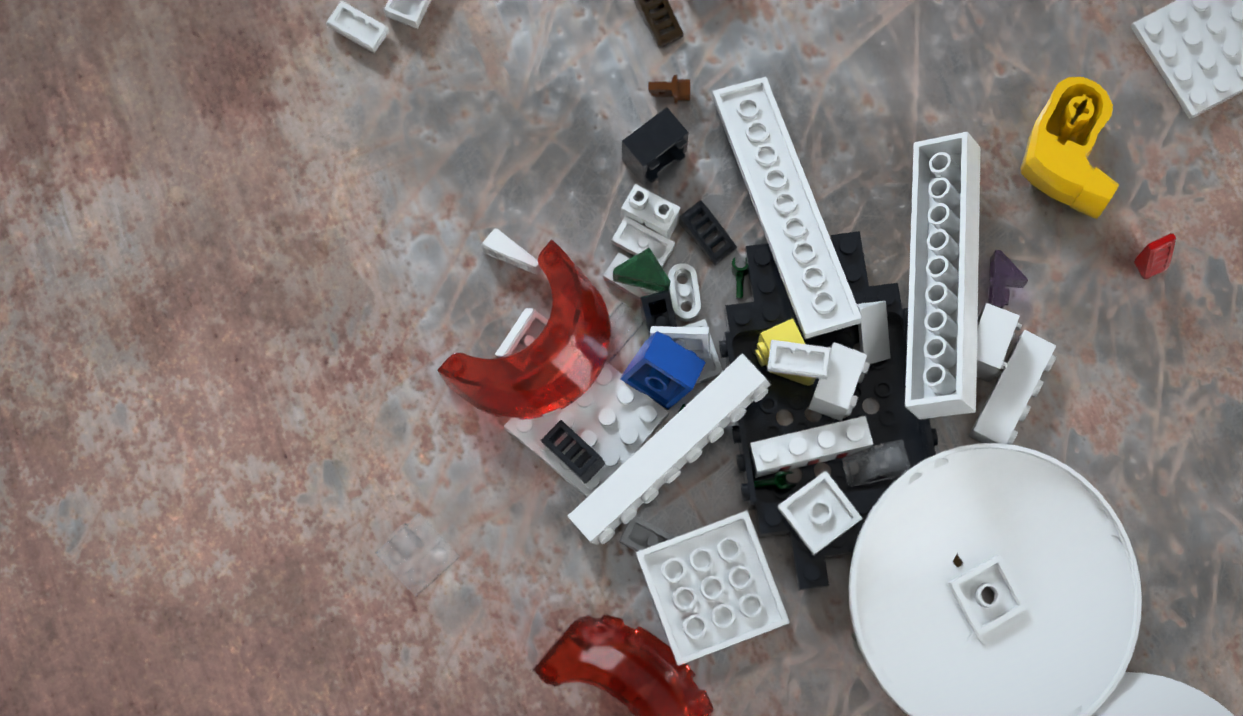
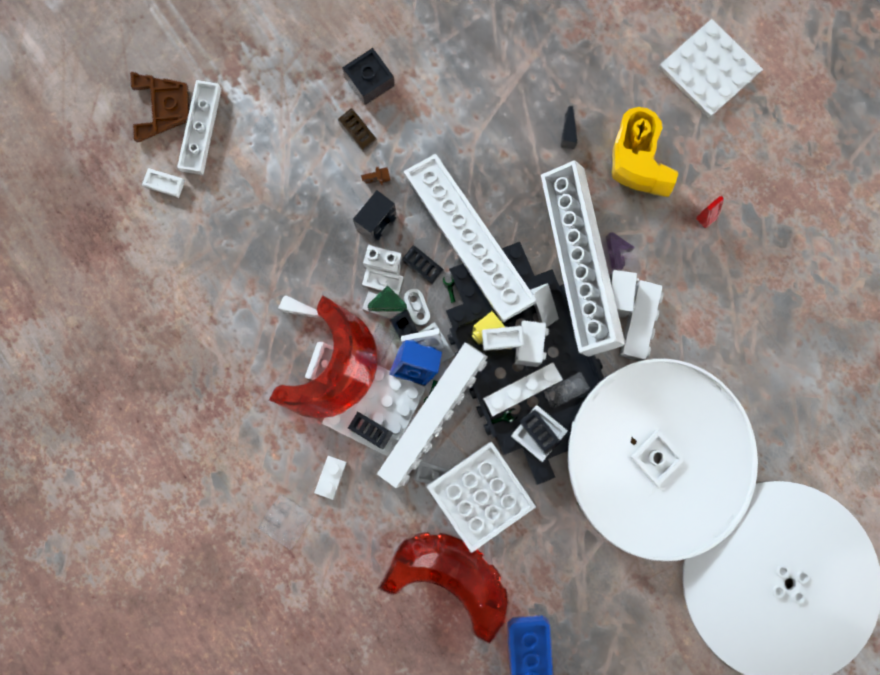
camera: 15 degrees left, 5 degrees up
none -> white plate [314,456,347,500]
none -> black slope [519,409,561,455]
none -> black slope [560,106,578,149]

